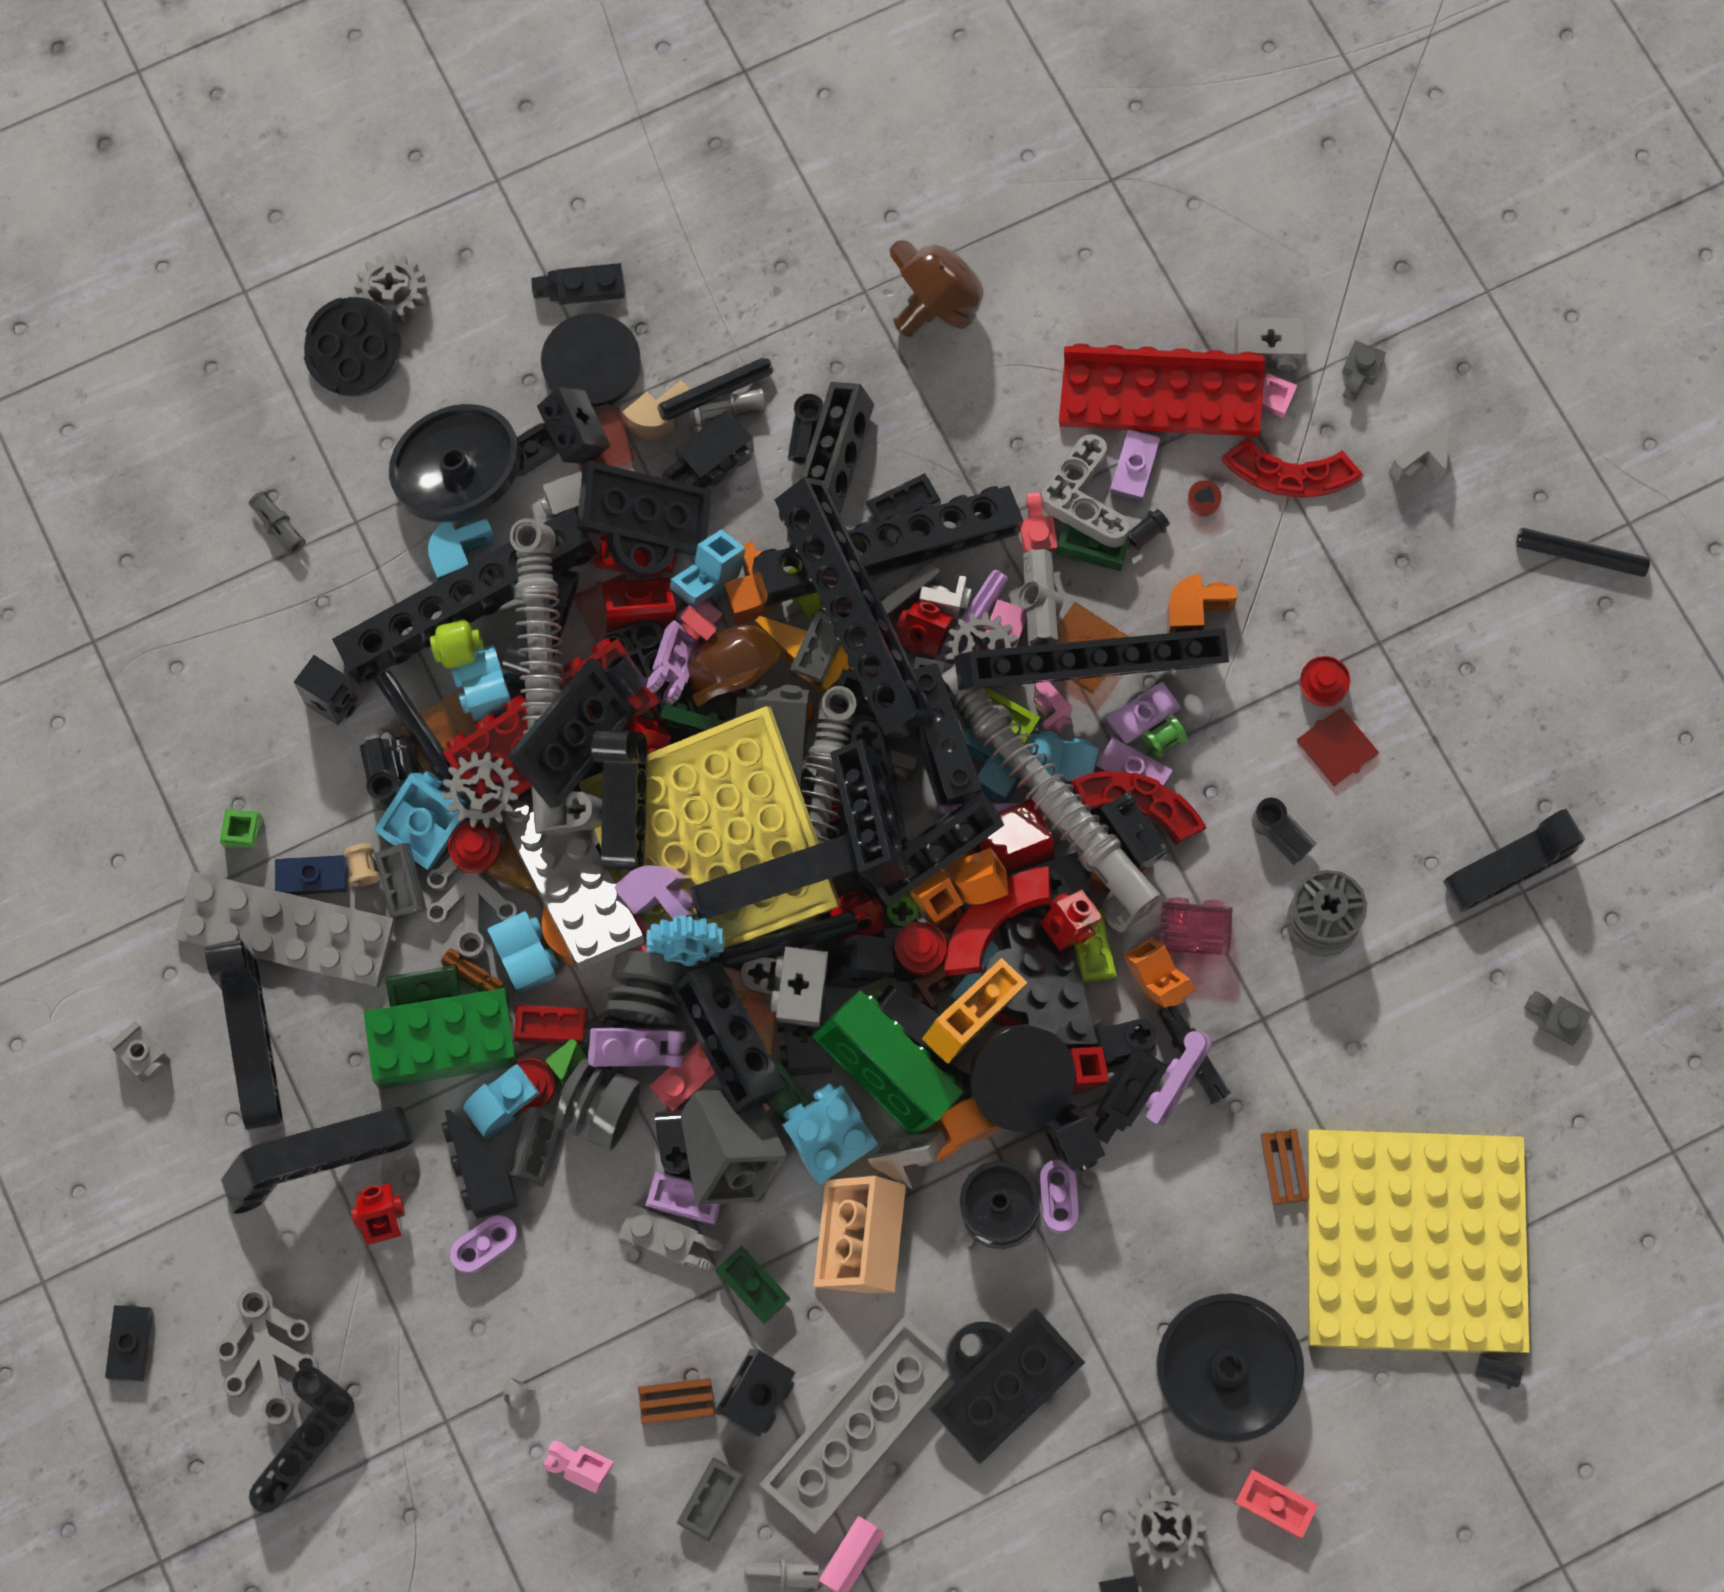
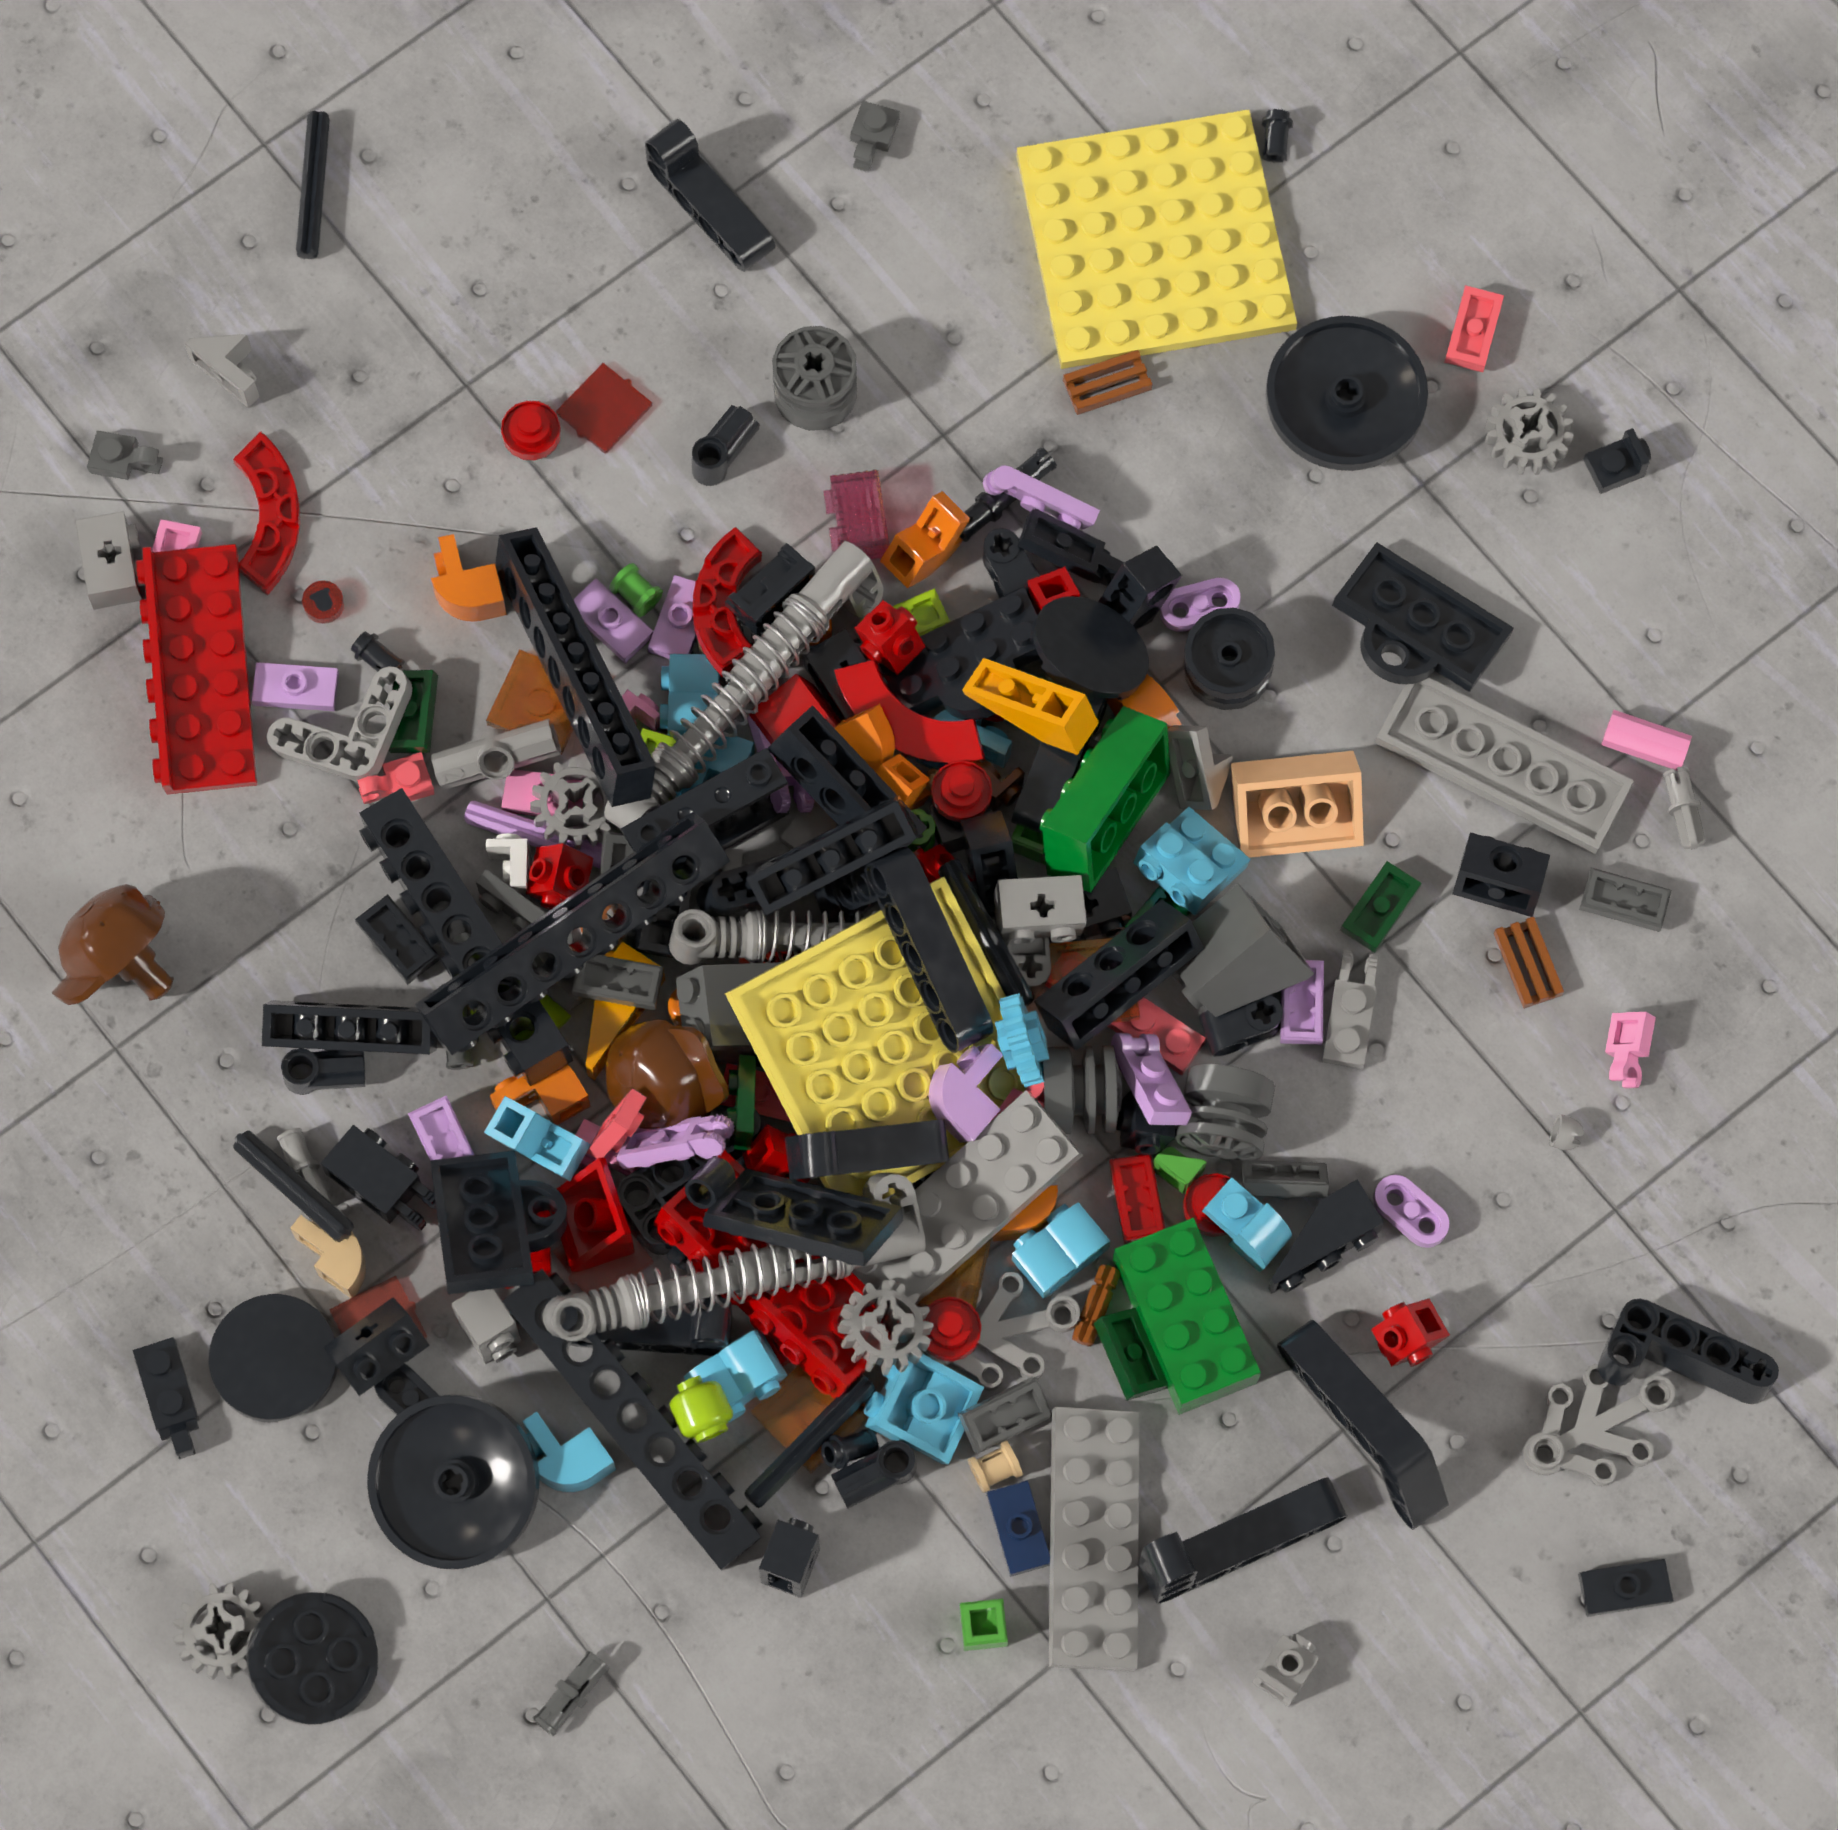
camera: 105 degrees left, 0 degrees up
none -> lavender plate [408,1095,474,1160]

